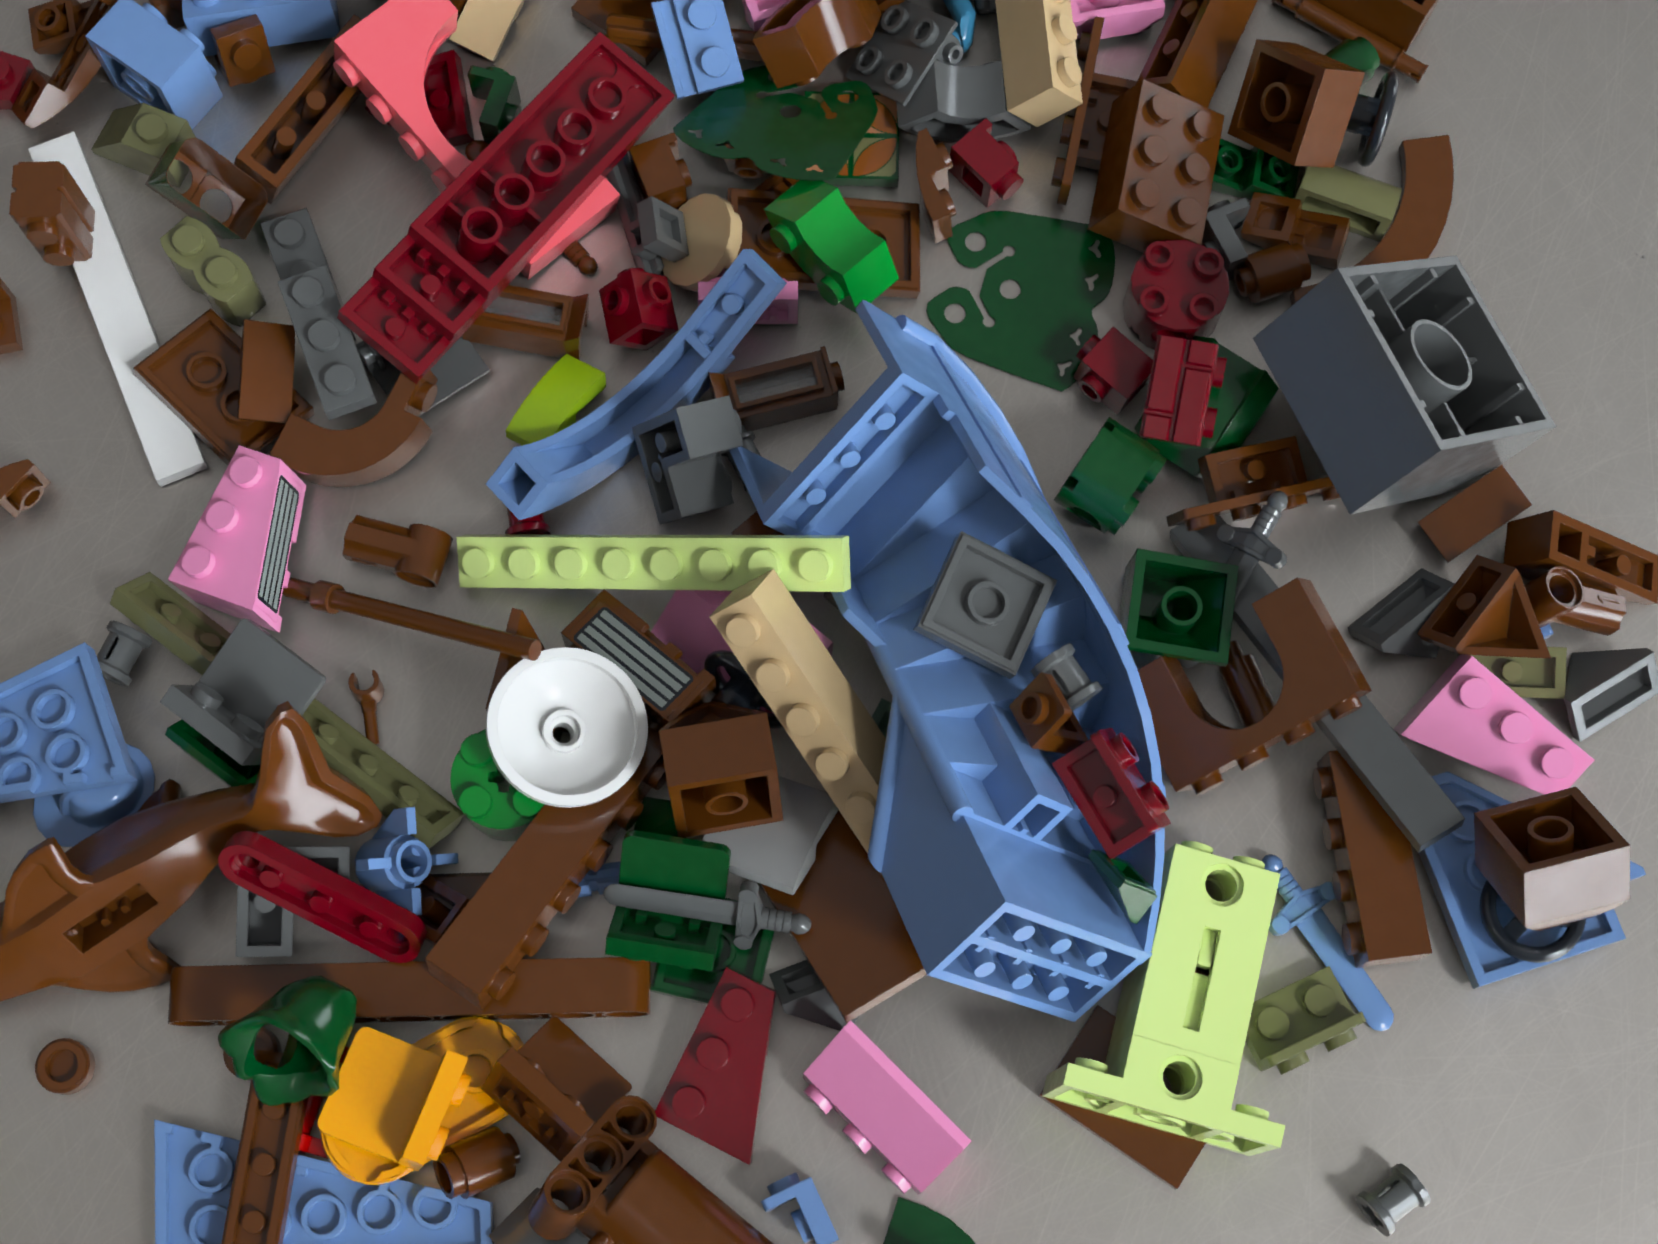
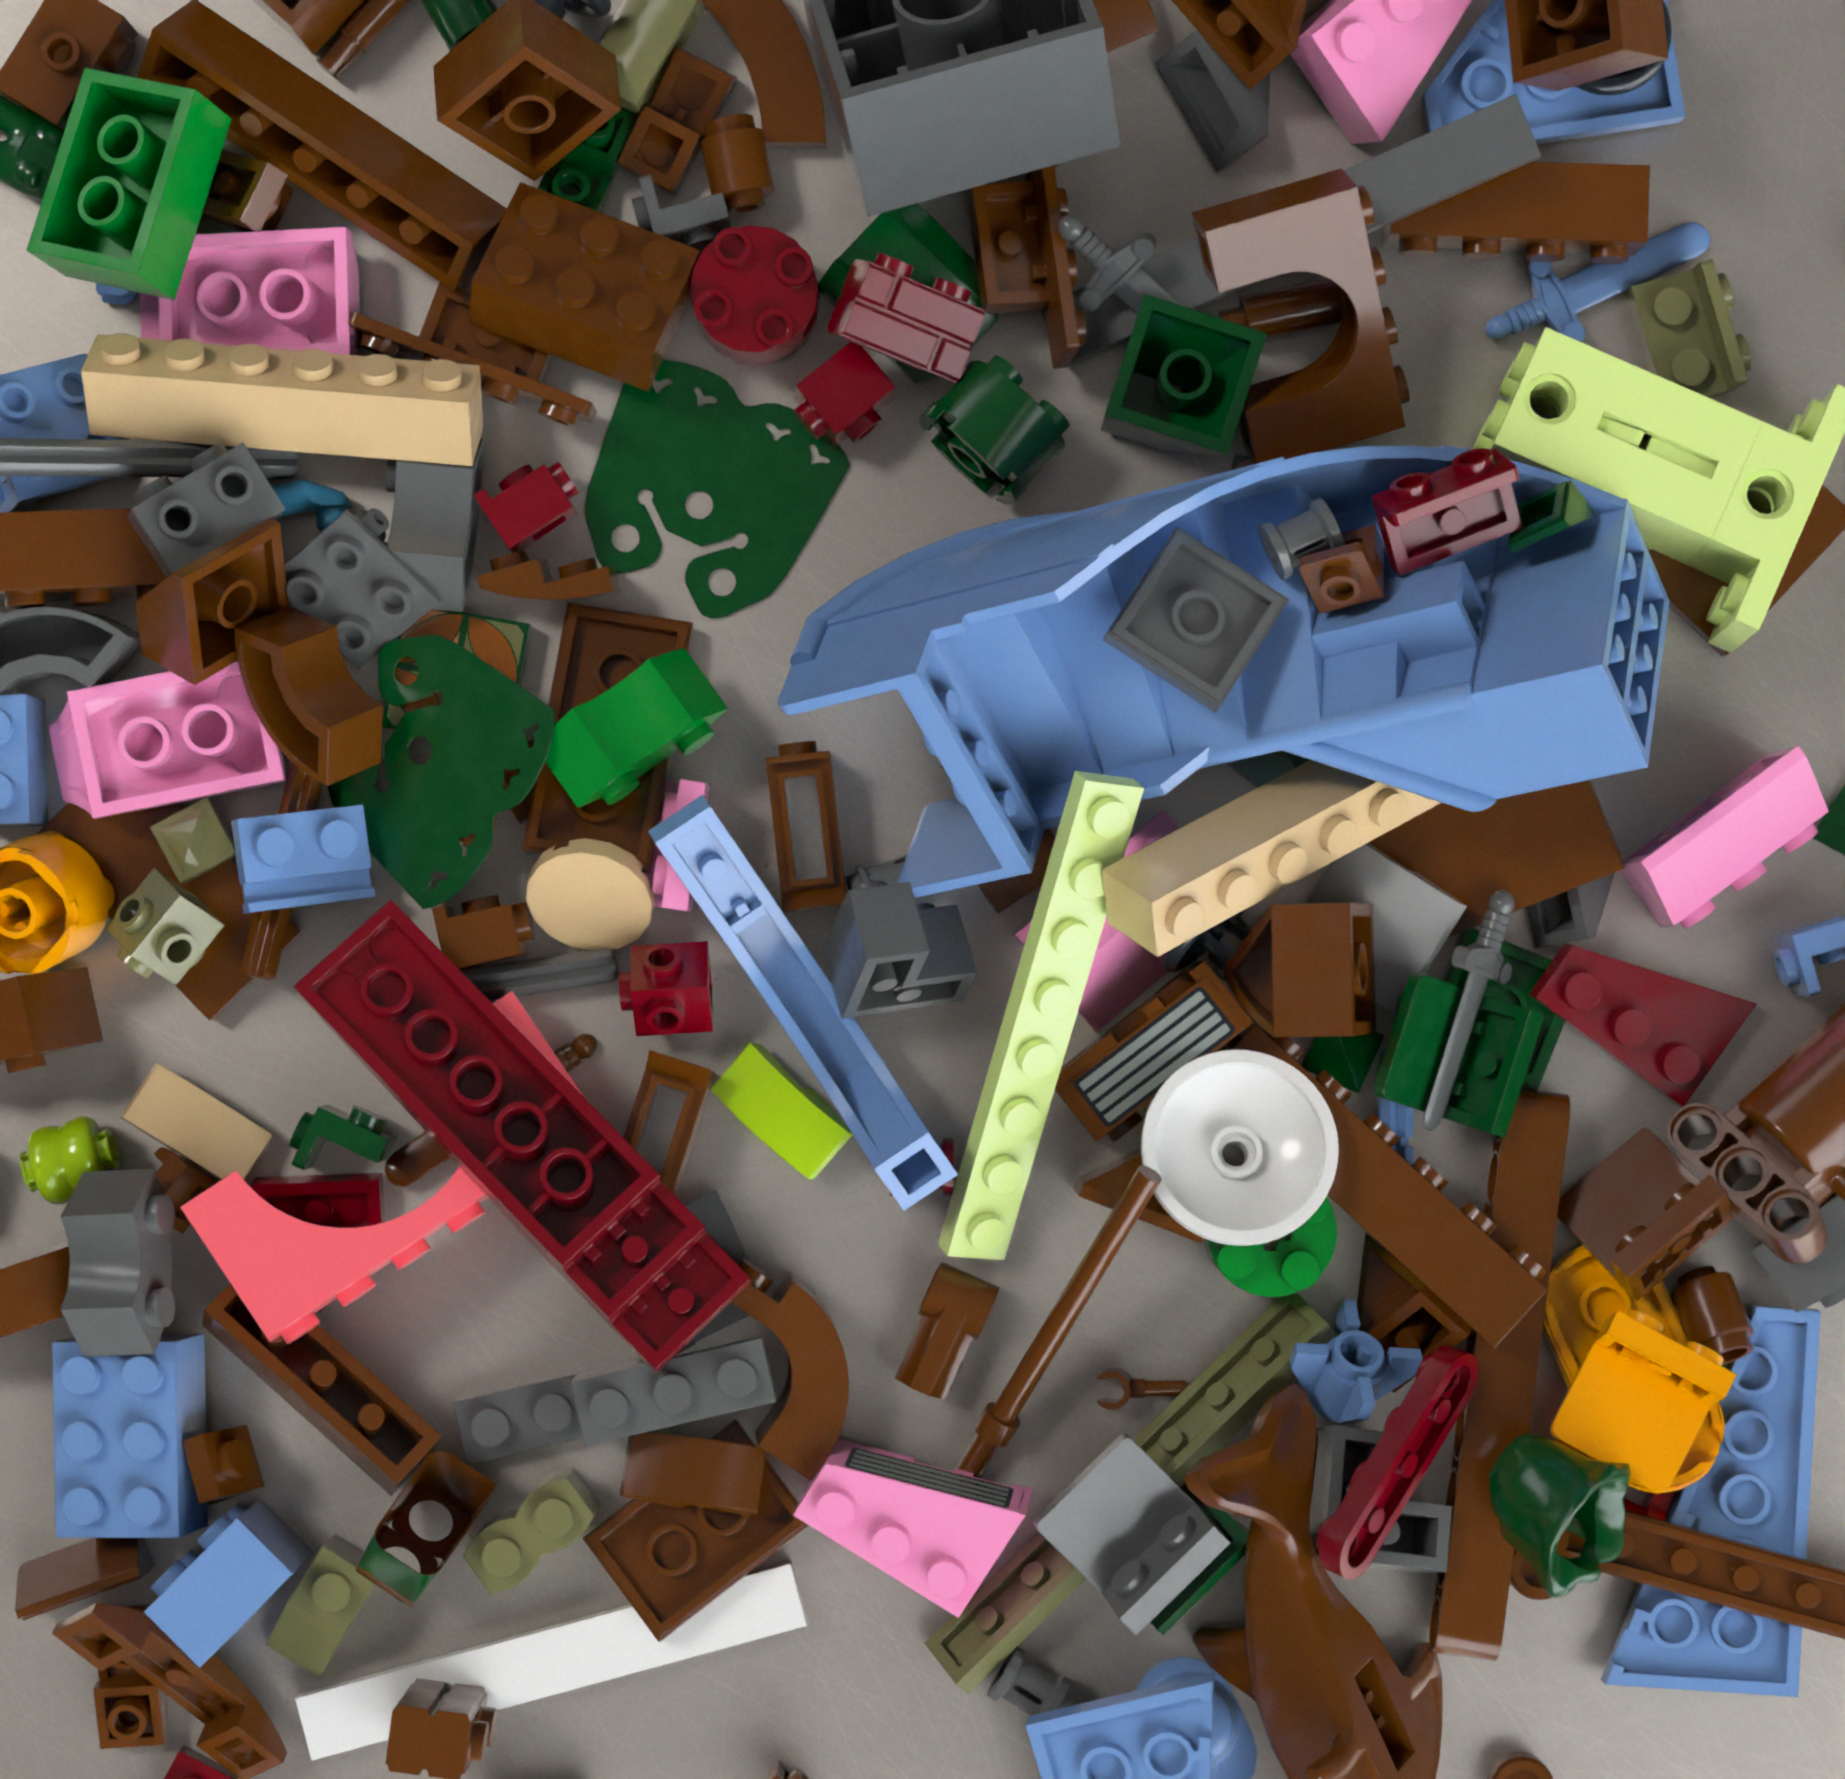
camera: 80 degrees left, 15 degrees up
dark grey tile [629,196,689,263] -> none

